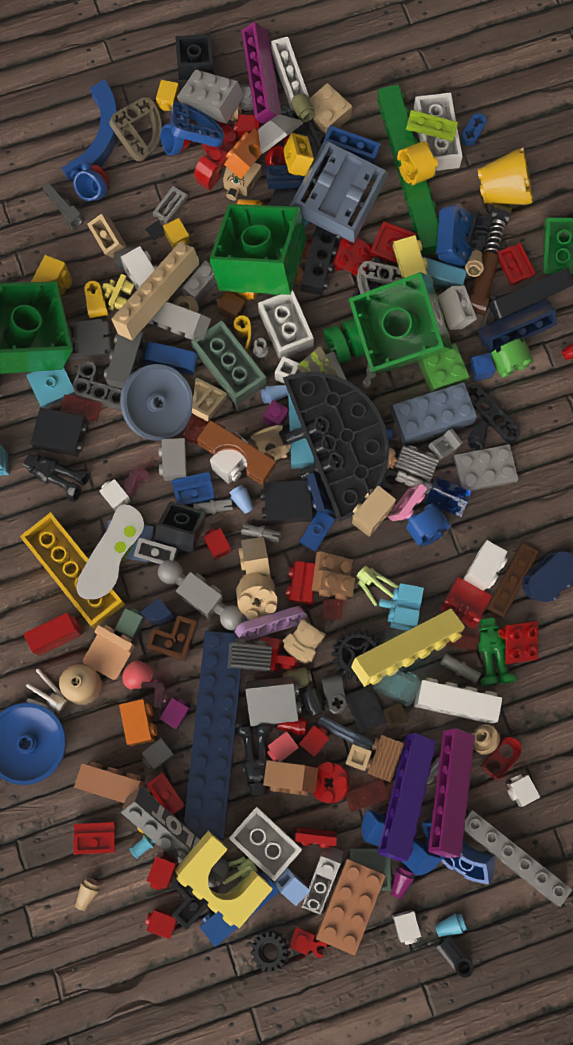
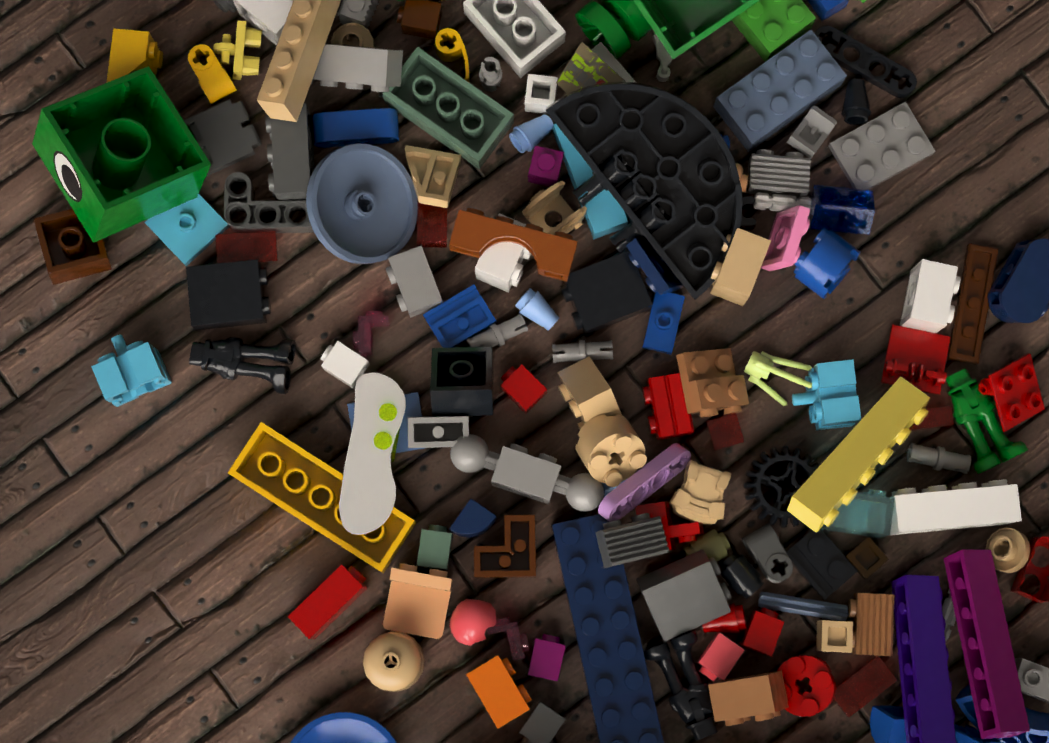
camera: 20 degrees left, 5 degrees up
white plant [26,668,67,713] -> none

